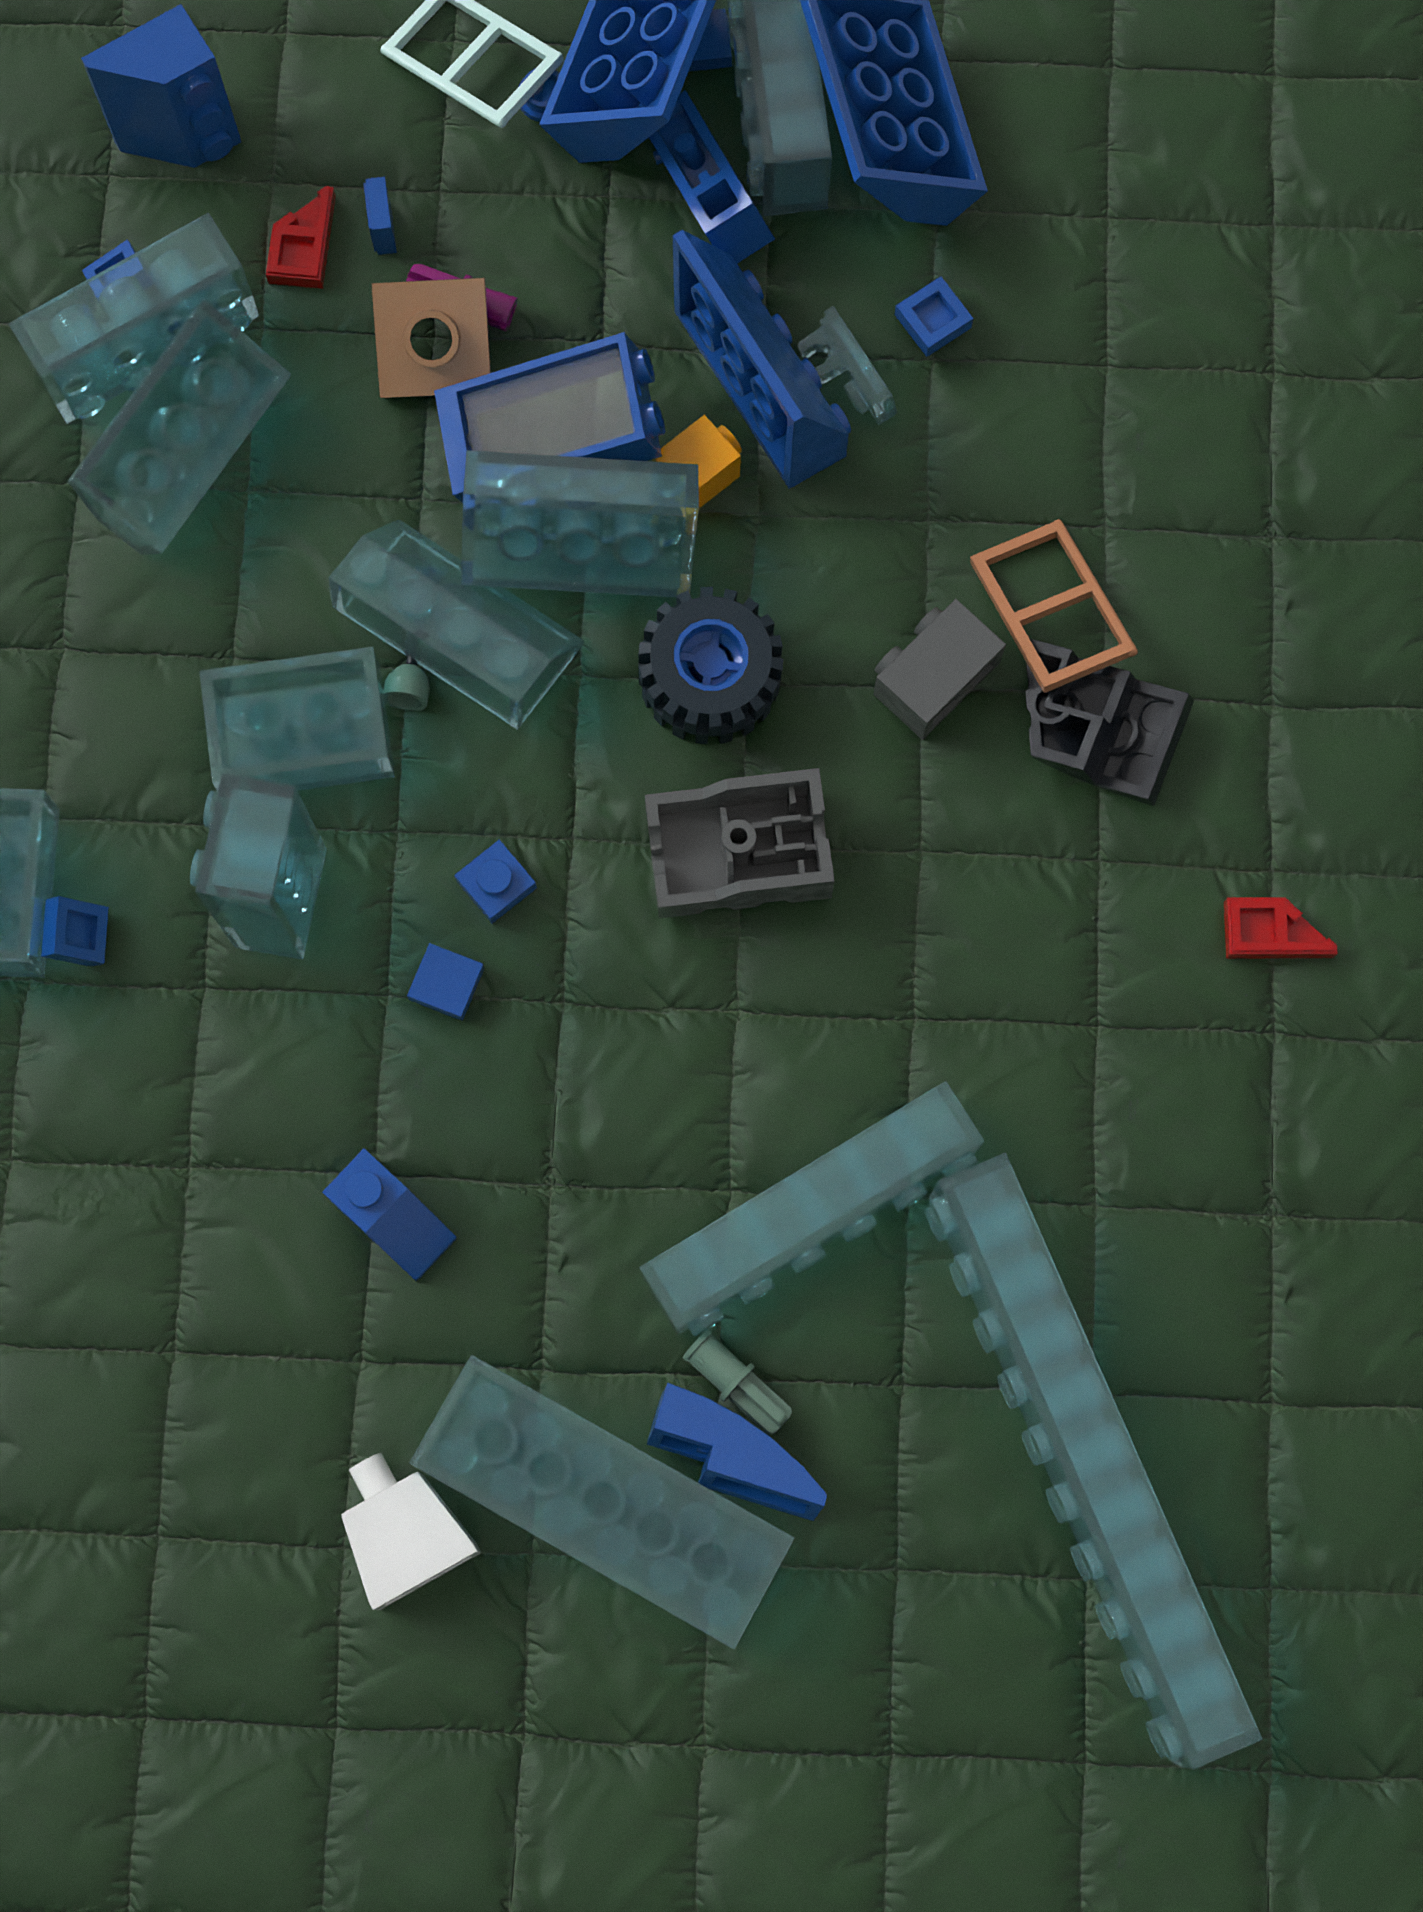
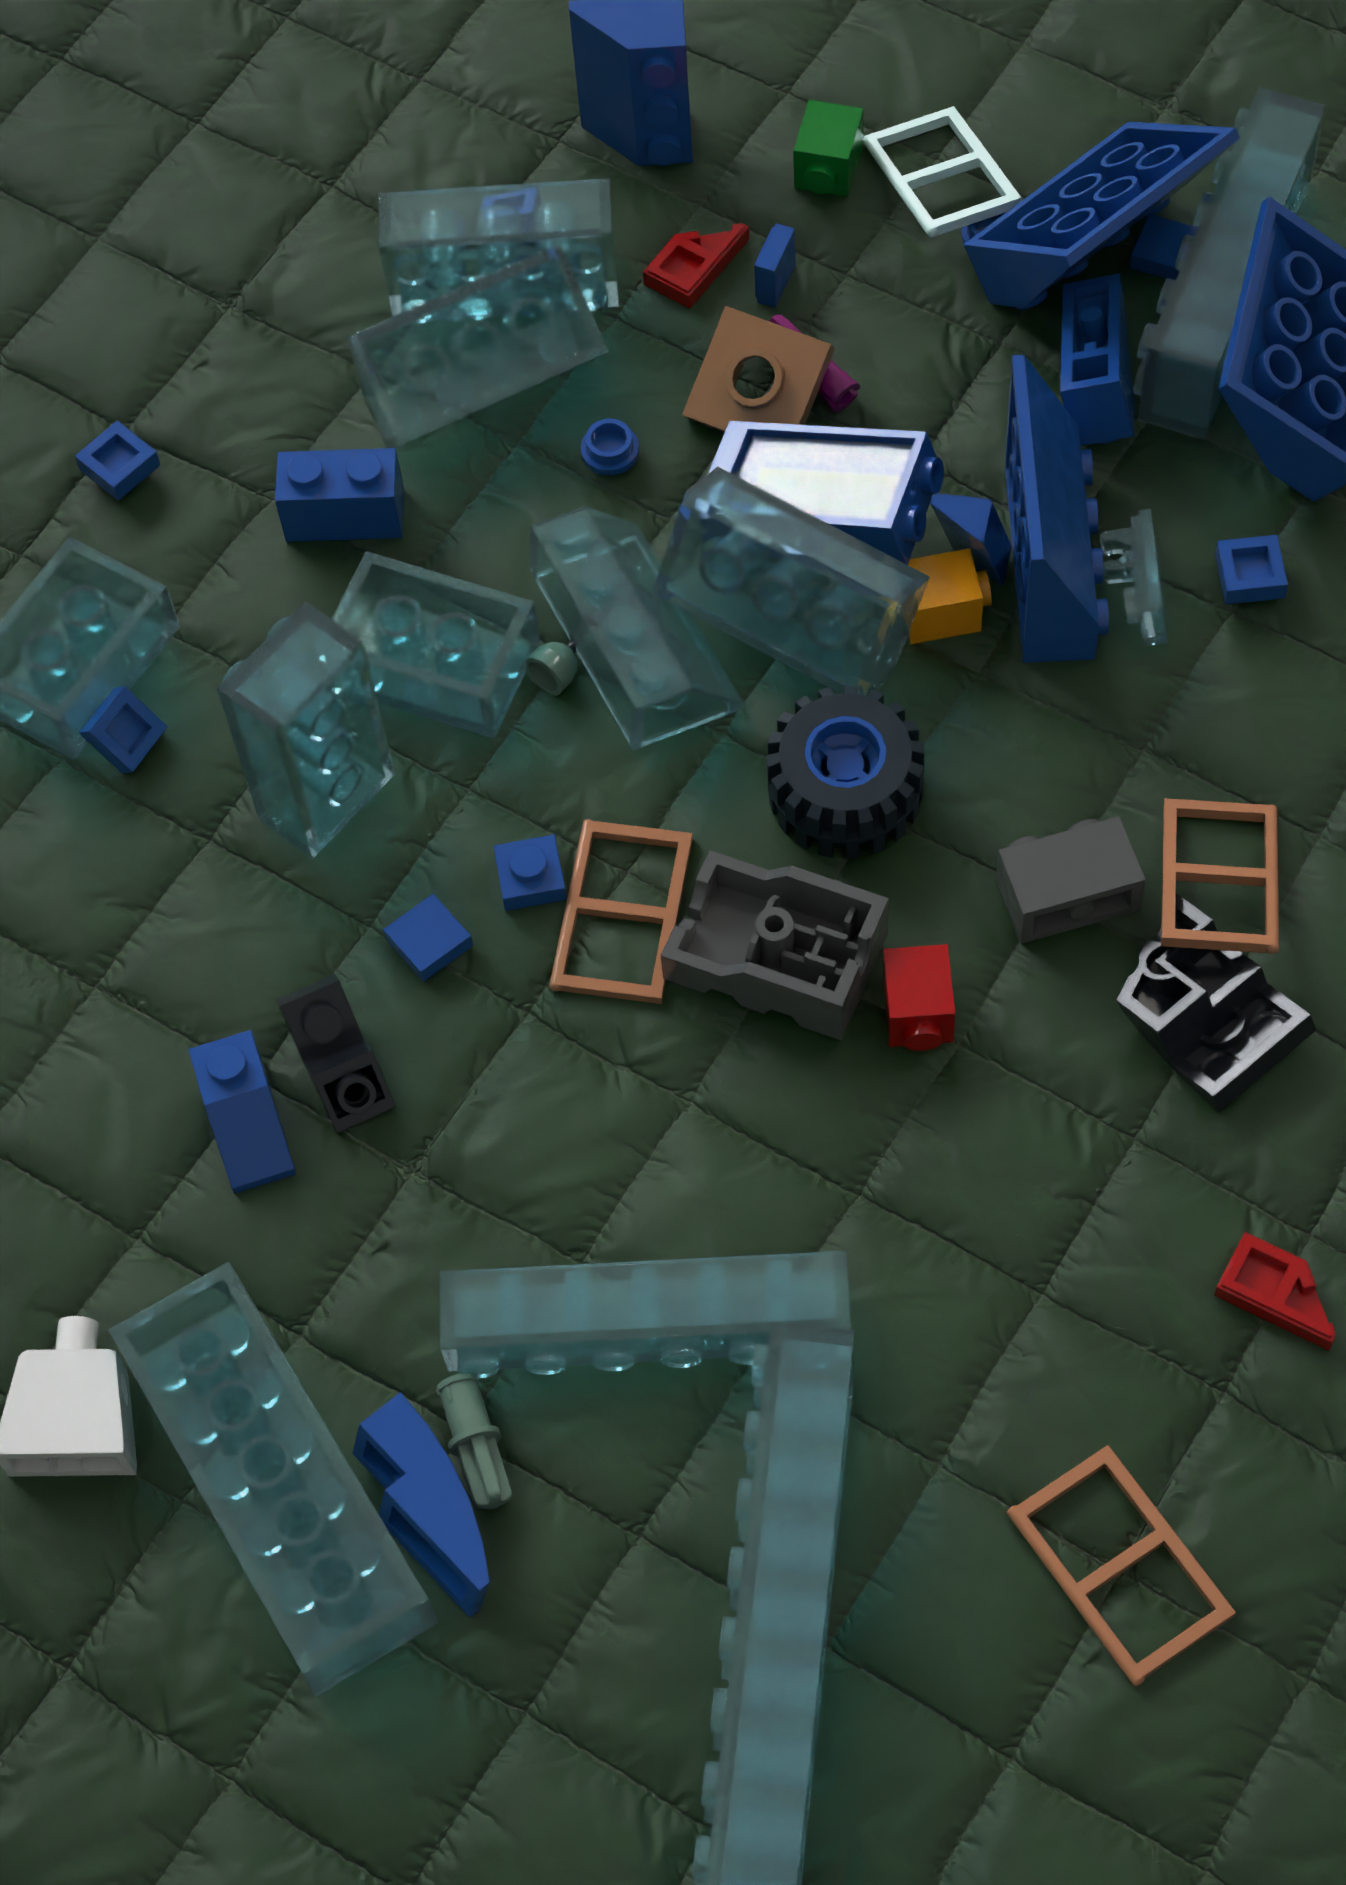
camera: 35 degrees right, 15 degrees down
none -> blue brick [275,448,404,542]
none -> black slope [276,974,396,1133]
none -> nougat window [549,819,693,1004]
none -> blue plate [581,418,639,475]
none -> green brick [793,100,864,197]
none -> red brick [883,944,955,1051]
none -> blue slope [931,493,1012,585]
none -> nougat window [1007,1445,1236,1686]

